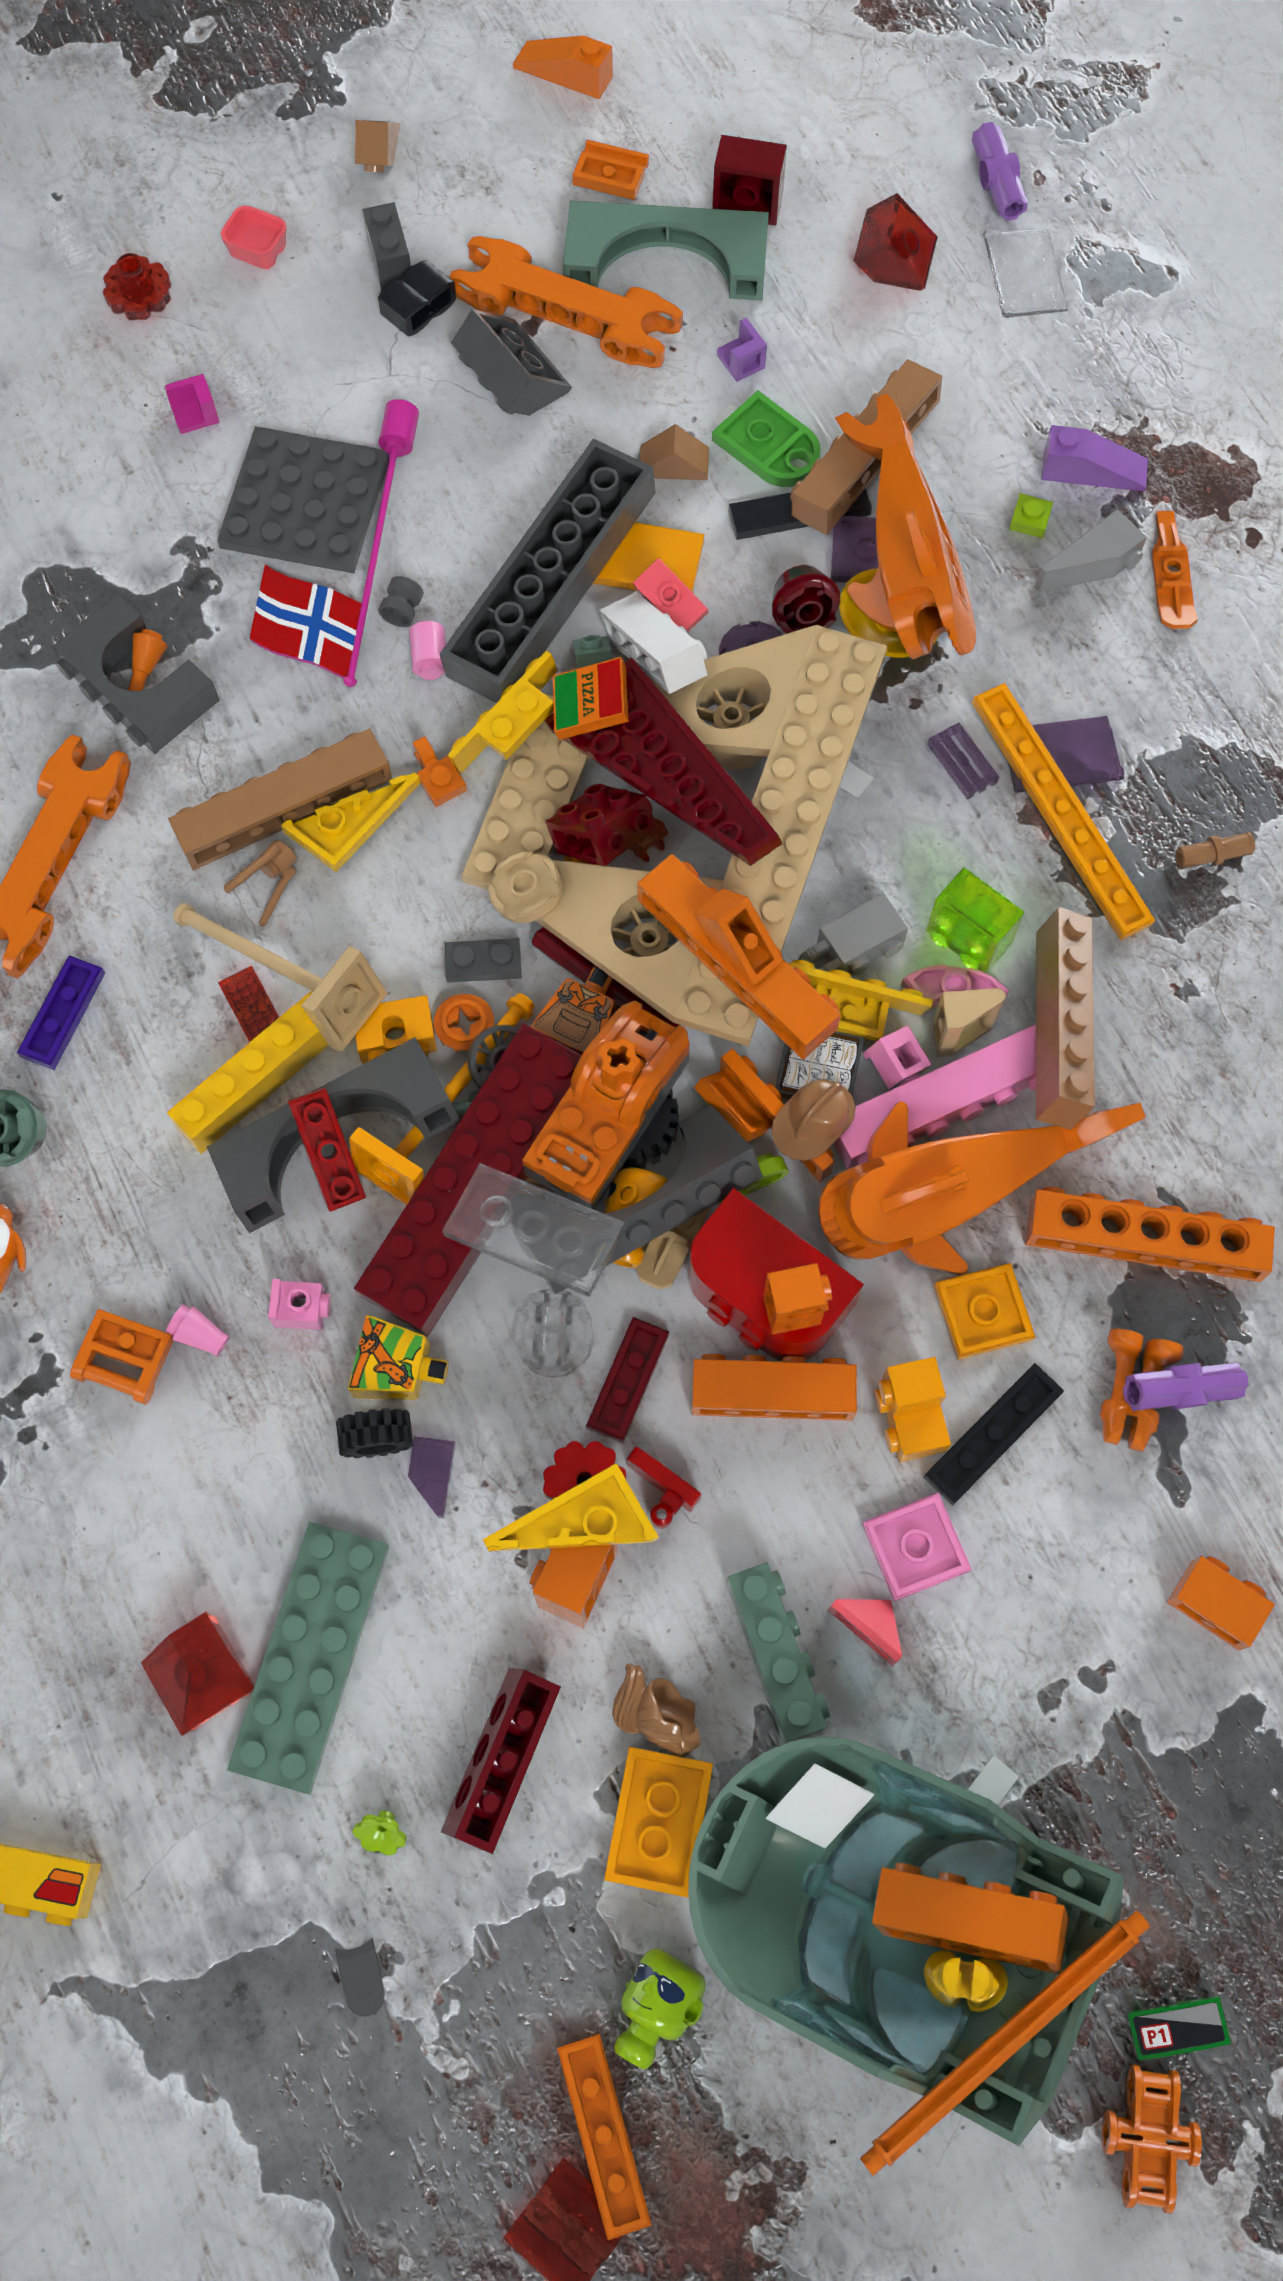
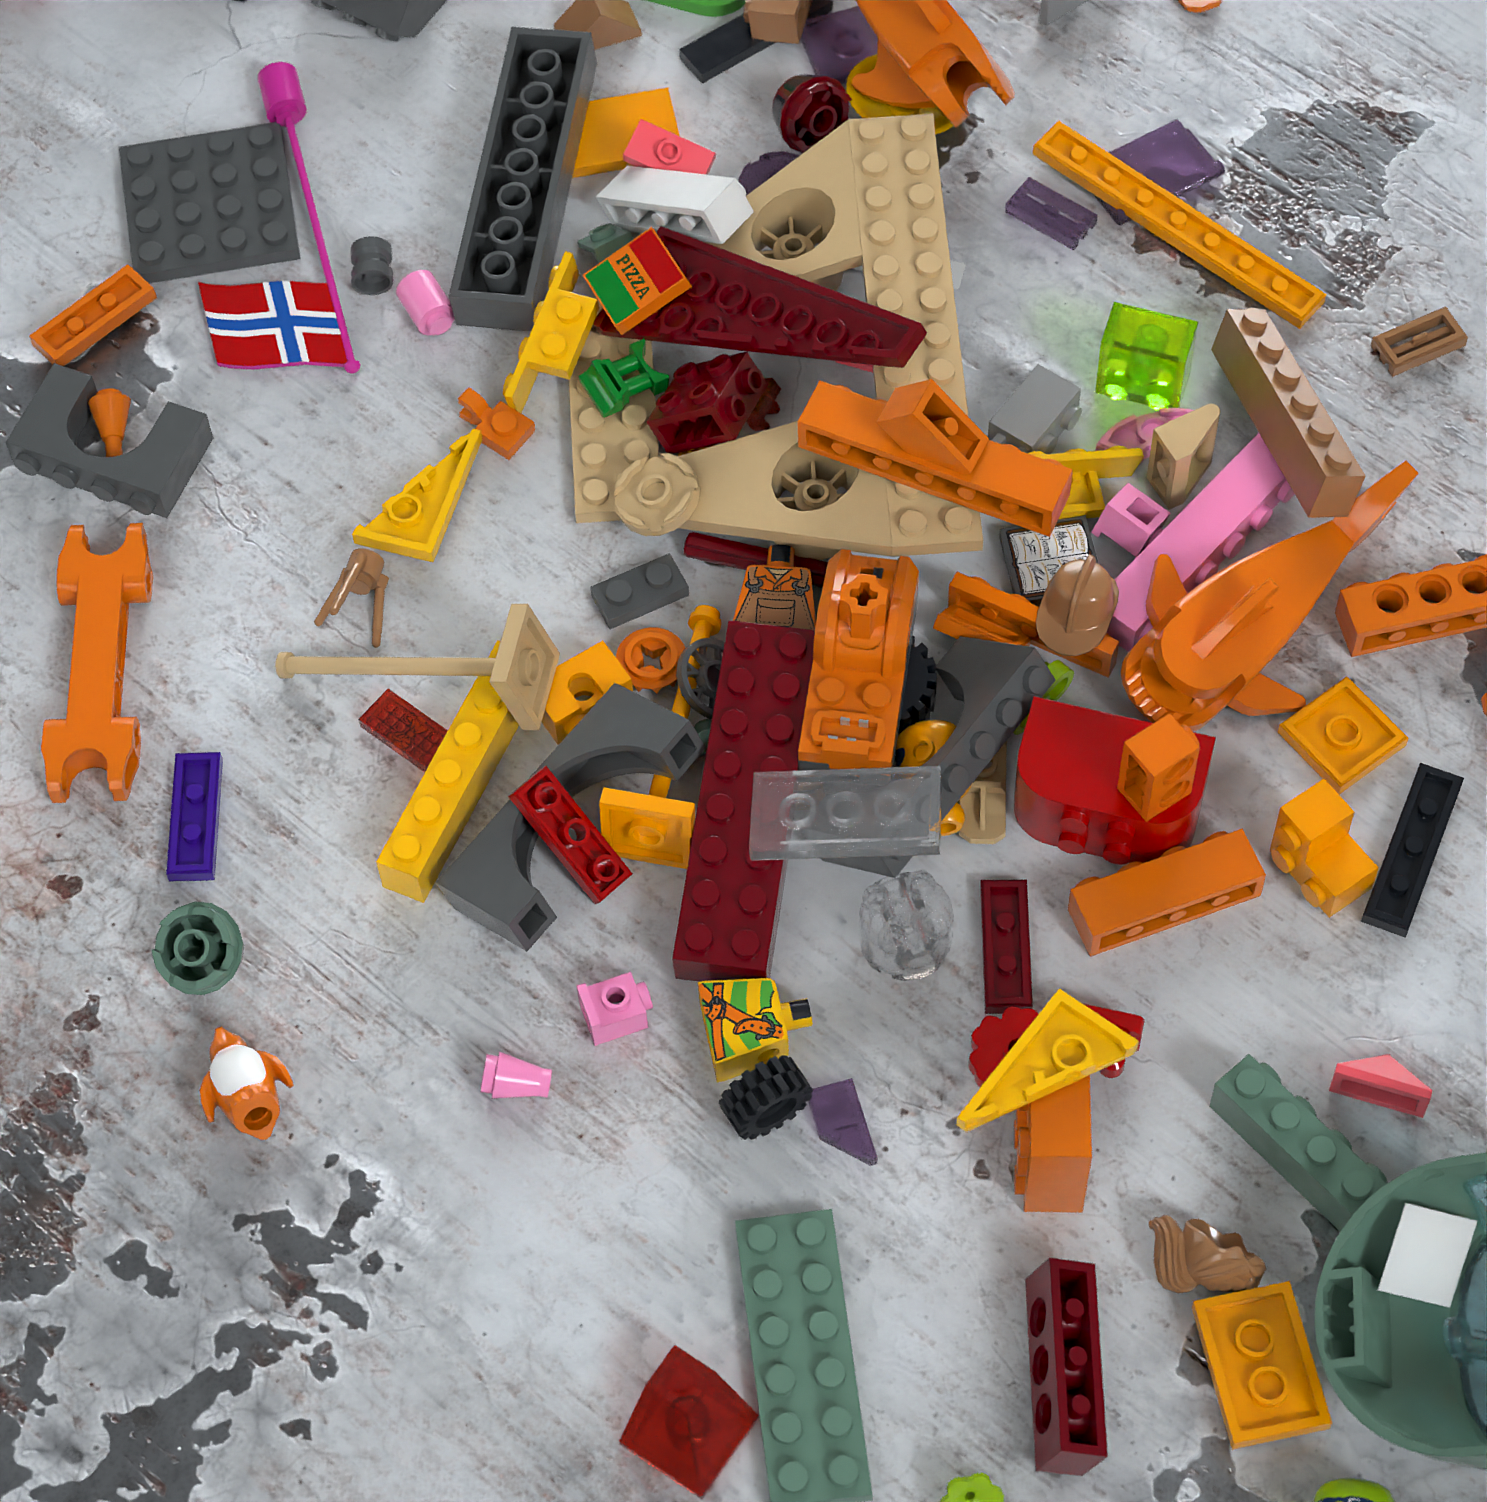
camera: 20 degrees left, 10 degrees down
orange plate [70,1309,174,1405] -> none
dark pink panel [164,374,220,434] -> none
medium nougat brick [168,728,392,870] -> none
bright pink tile [862,1492,972,1602] -> none
medium nougat pin [1175,832,1255,869] -> none
none -> orange plate [29,264,157,366]
none -> green piece [578,339,669,418]
none -> medium nougat tile [1370,306,1468,377]

